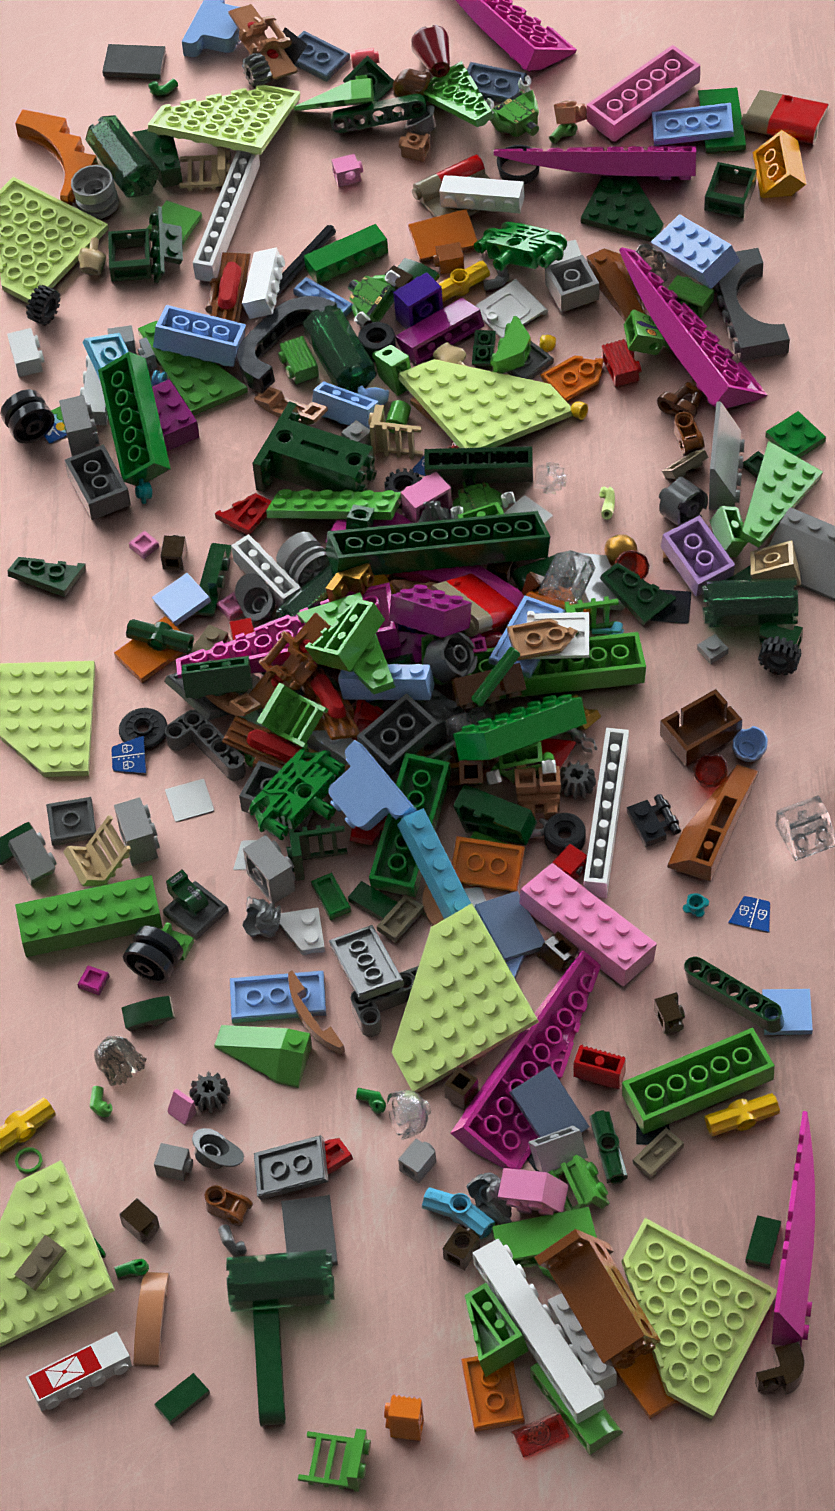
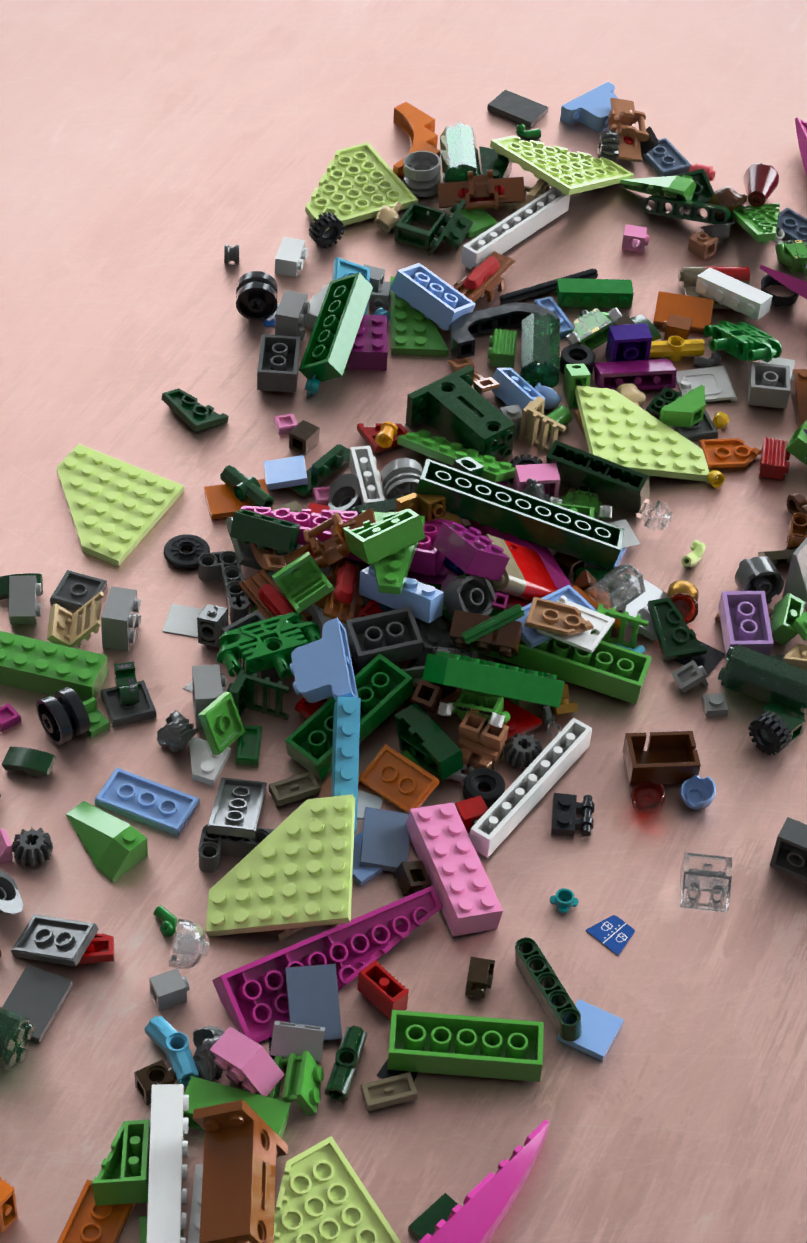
camera: 20 degrees right, 10 degrees down
blue sticker [111,736,146,773] -> none
white brick [242,247,285,319] -> none
nougat slope [288,970,345,1055] -> none
dark green tile [348,881,398,921] -> none
dark brown brick [444,1067,479,1110] -> none
dark orange wedge [667,764,759,882] -> none
yellow piece [704,1093,780,1137] -> none
none -> dark grey head [197,604,228,647]
none -> bright green tile [198,692,245,755]
none -> light orange bush [375,421,398,448]
none -> dark orange piece [438,170,525,212]
none -> light grey bracket [671,660,709,693]

